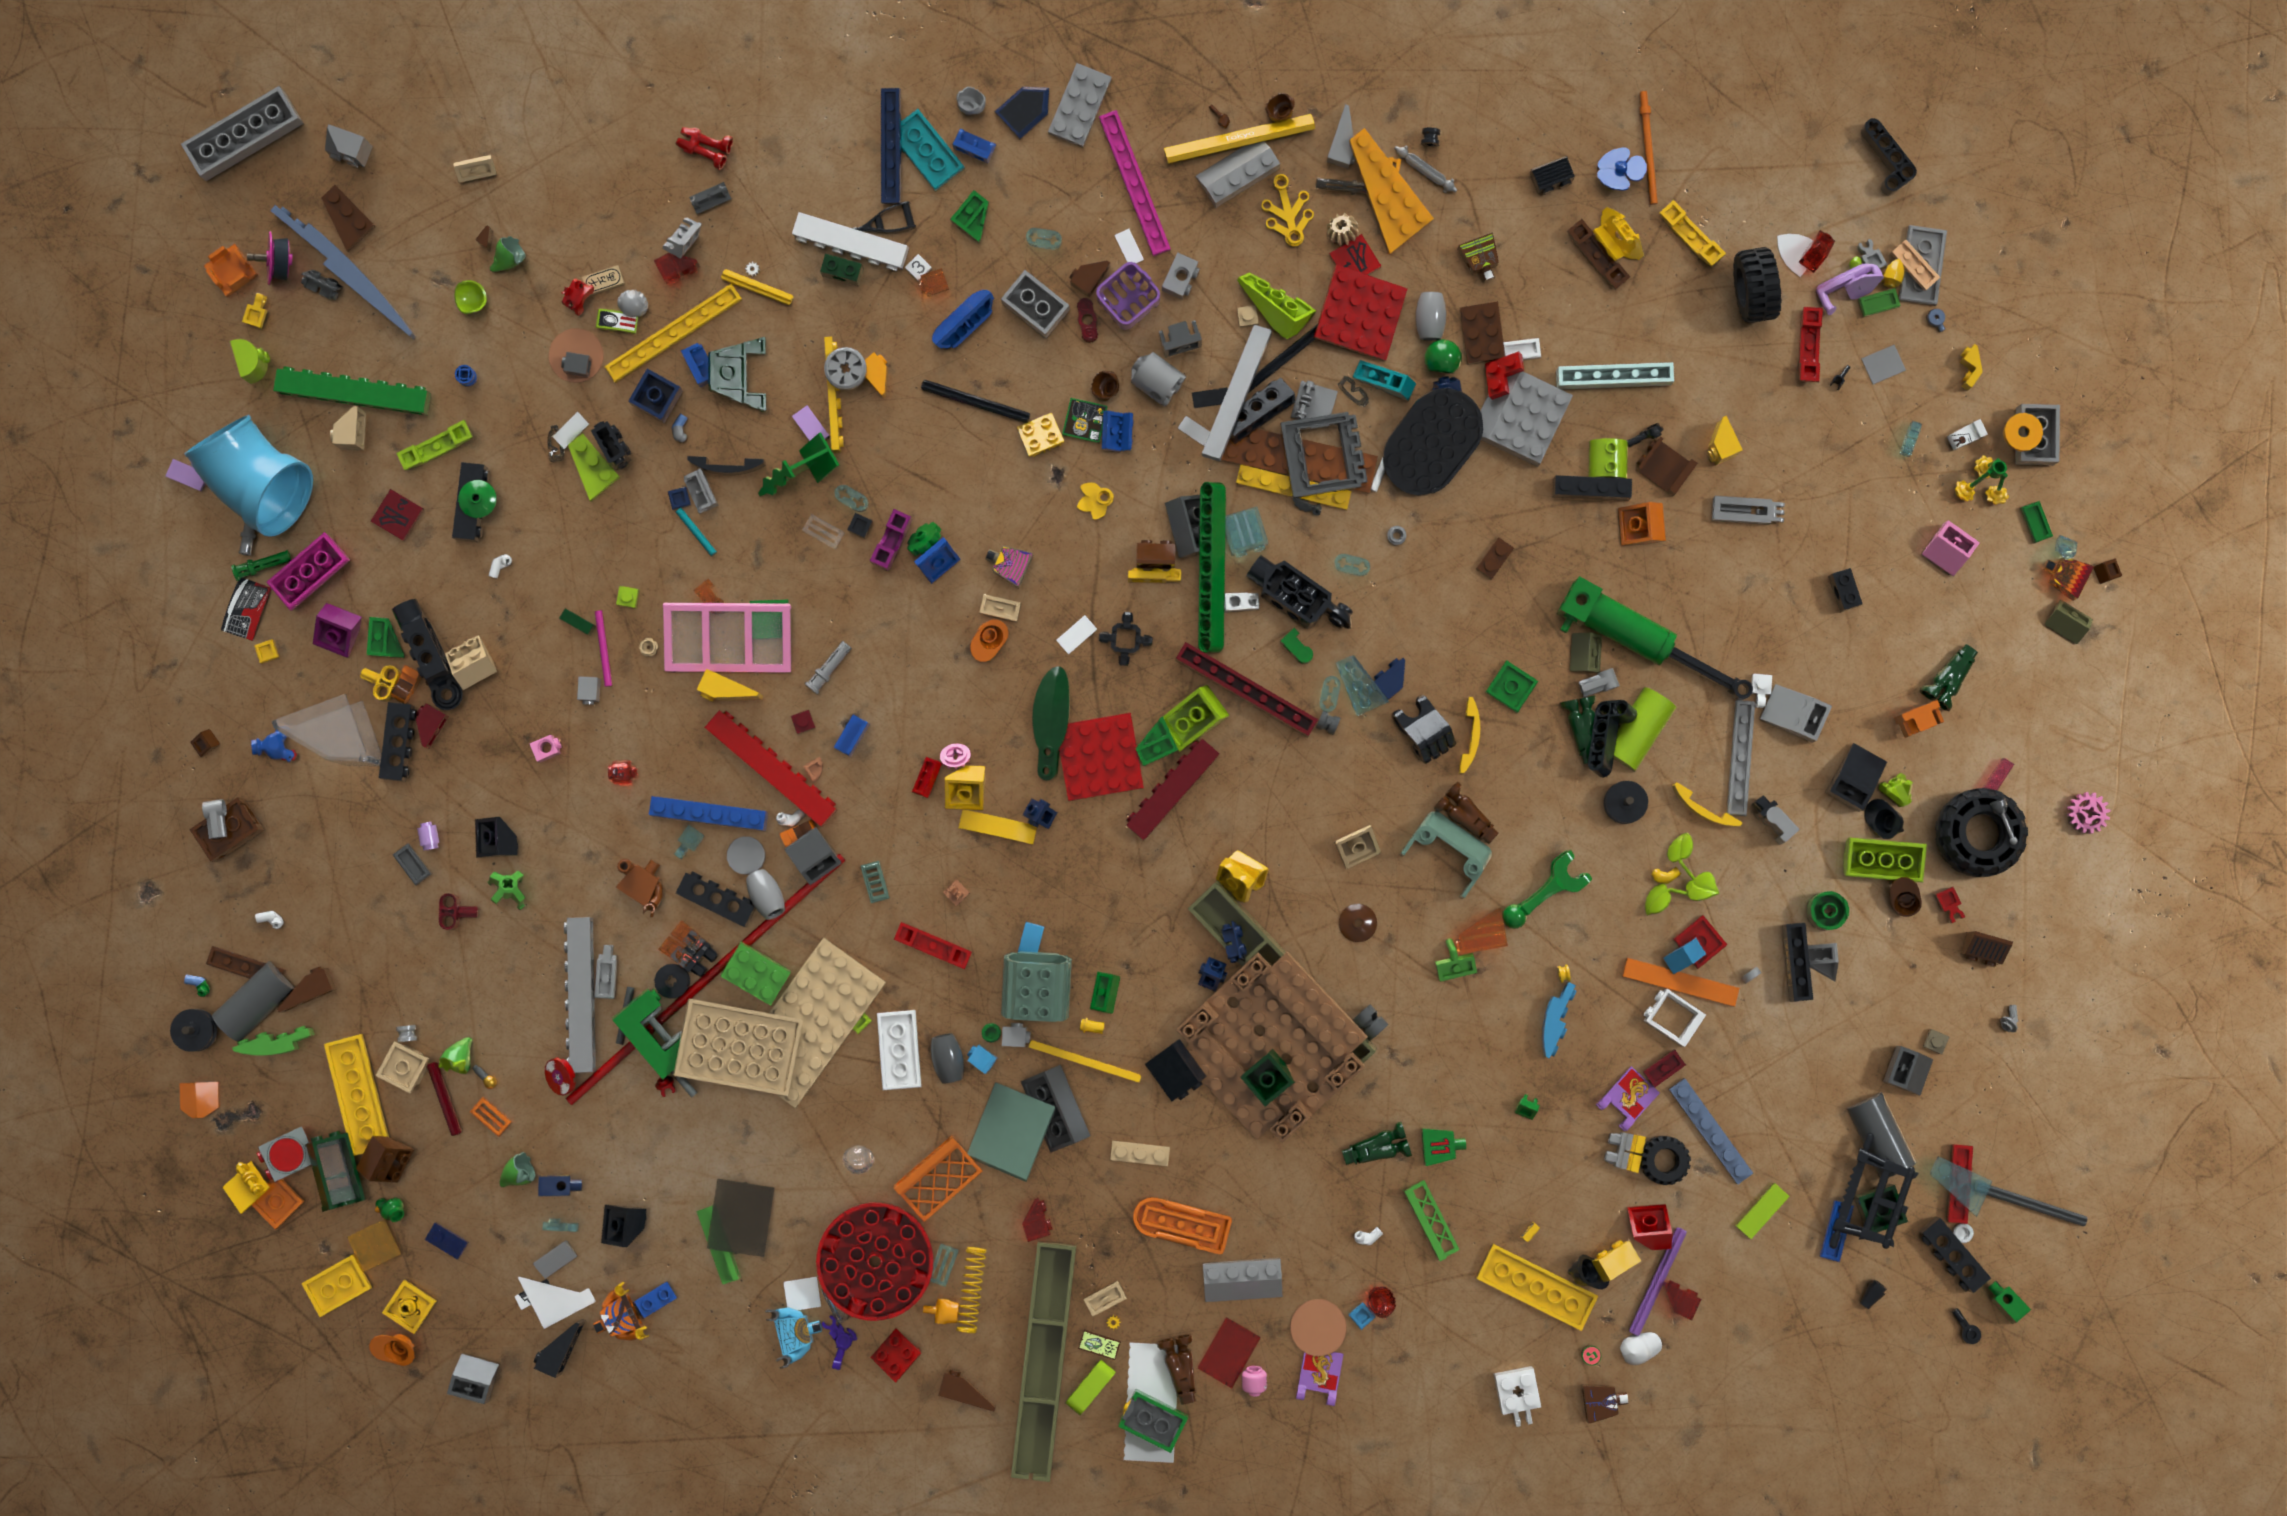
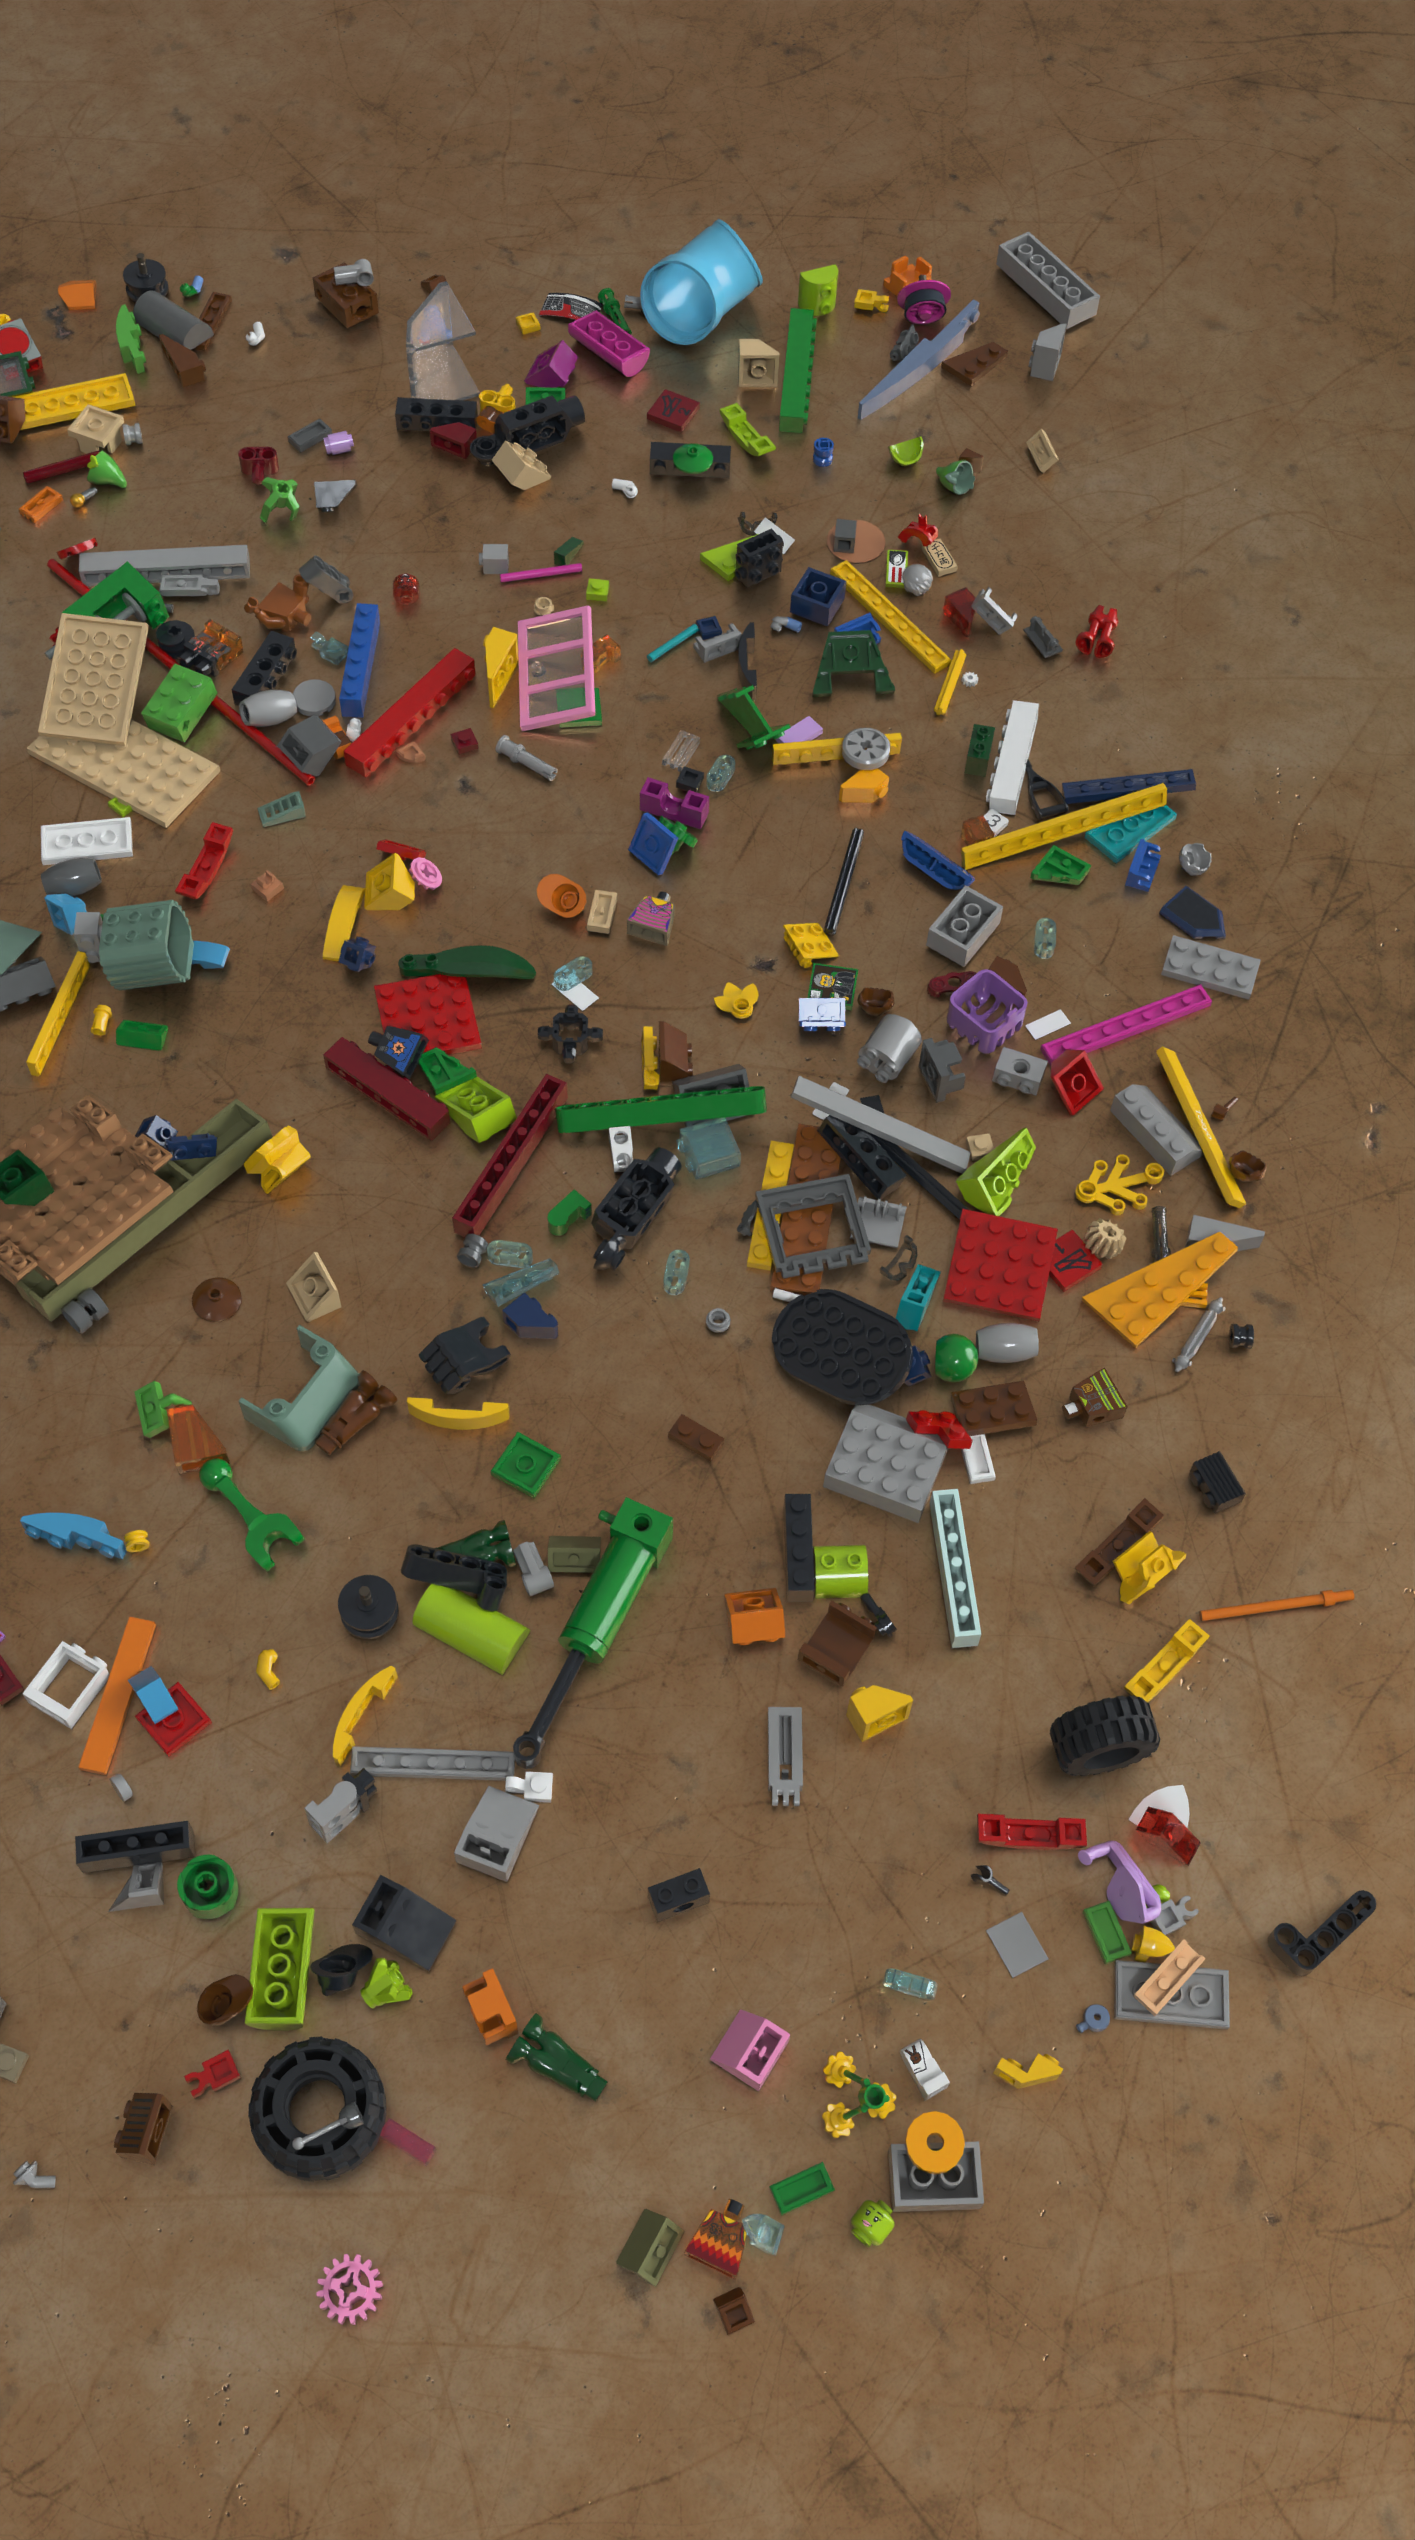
camera: 80 degrees right, 25 degrees down
bright pink brick [530,735,562,763] -> none
blue panel [834,715,870,757] -> none
black brick [1145,1039,1207,1102] -> none
piece [1597,147,1647,191] -> none
lime plant [1645,832,1719,916] -> none
none -> dark grey piece [299,555,354,603]
none -> torso [368,1026,429,1080]
none -> clear light blue beam [554,956,593,991]
none -> lime head [851,2199,895,2247]
none -> yellow plate [961,783,1167,870]
none -> red slope [1050,1049,1104,1115]

